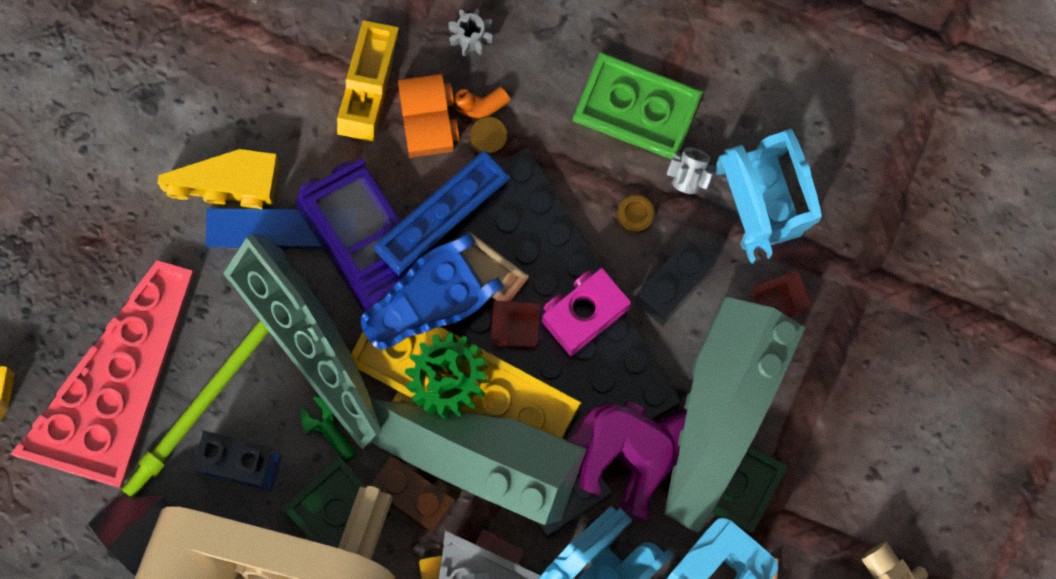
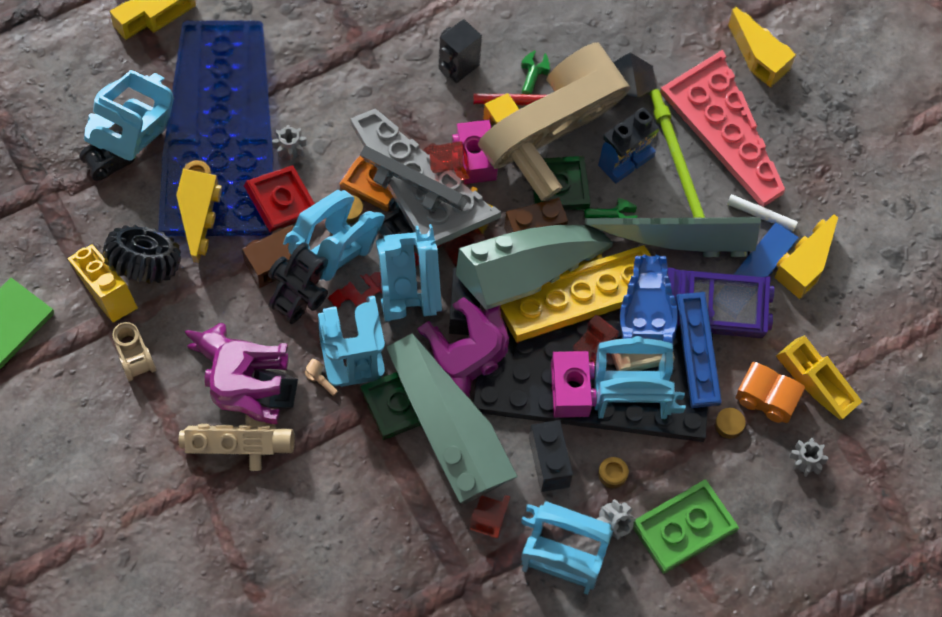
camera: 125 degrees right, 15 degrees down
green gear [405,333,490,419] -> none
orange arm [454,86,511,119] -> none
none -> medium azure animal [594,336,686,419]
none -> white piece [727,194,798,232]

